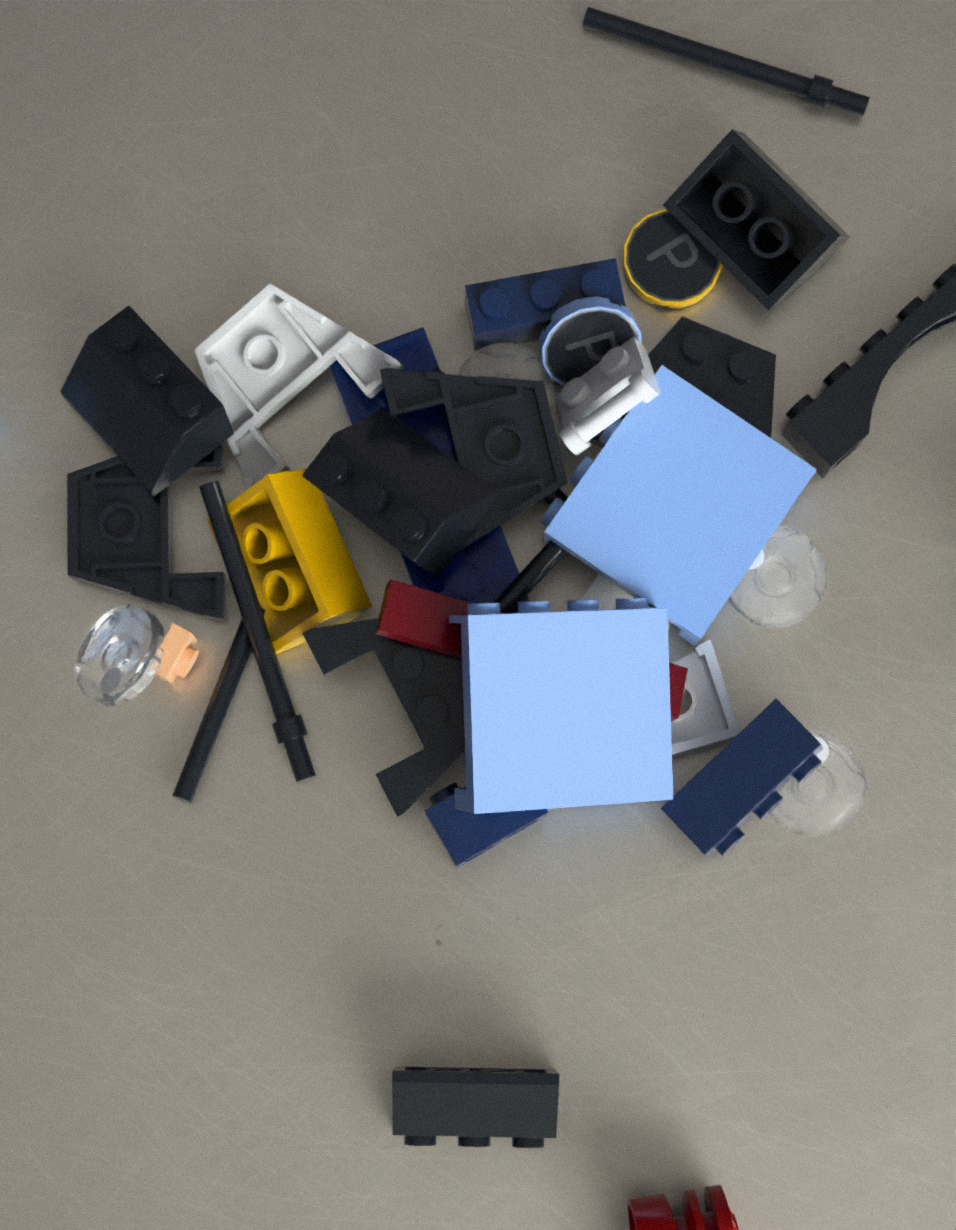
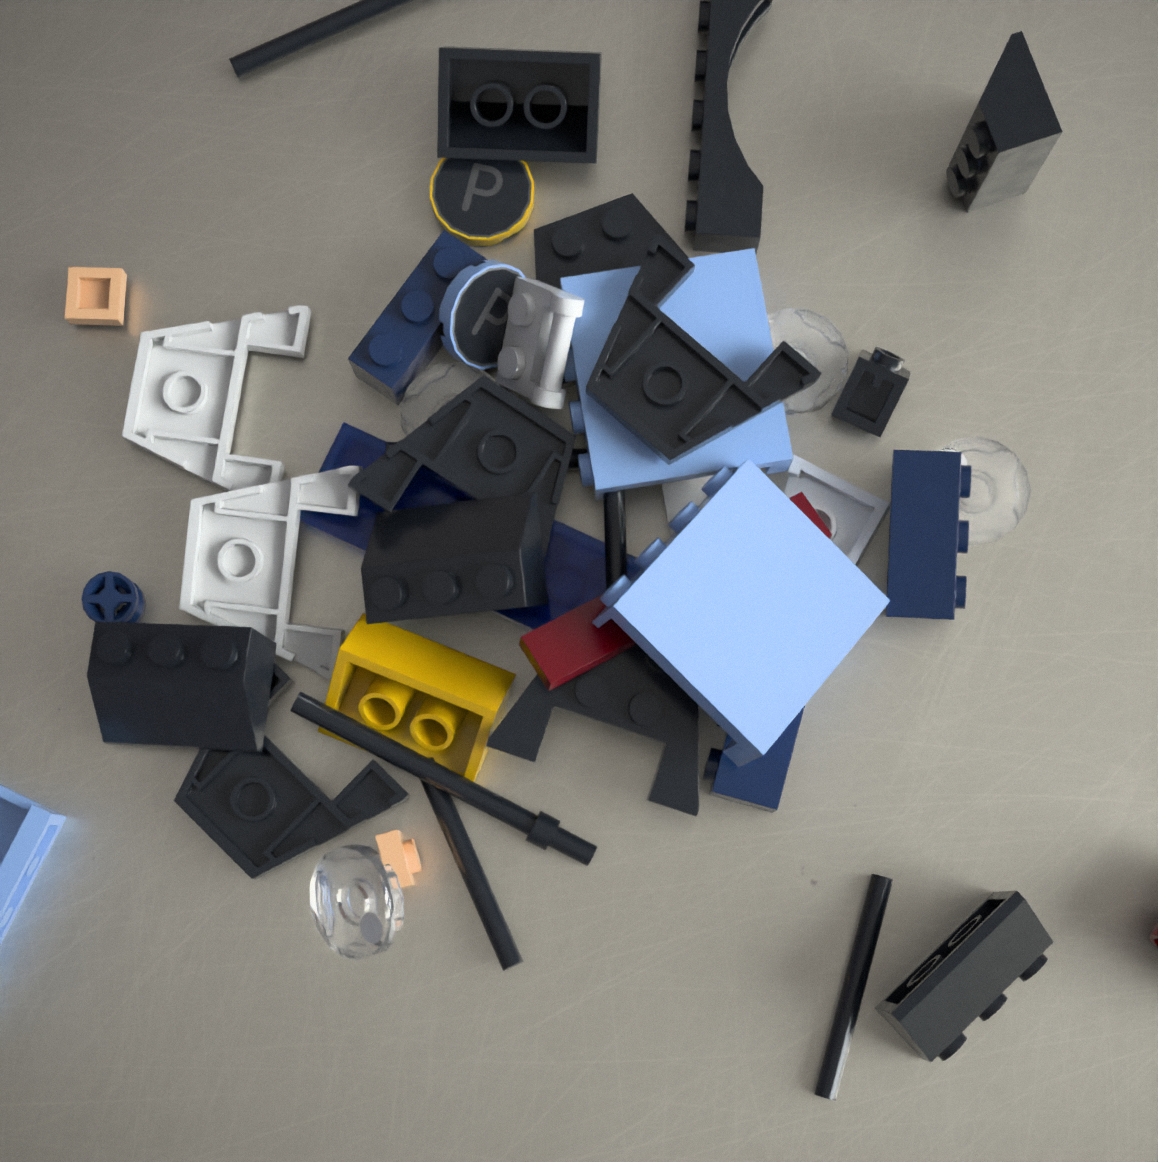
camera: 40 degrees left, 0 degrees up
none -> light nougat plate [65,267,127,326]
none -> dark blue wheel [81,571,146,623]
none -> white wing [122,305,312,492]
none -> black wing [586,233,821,465]
none -> black bar [814,874,893,1101]
none -> black bracket [831,347,910,437]

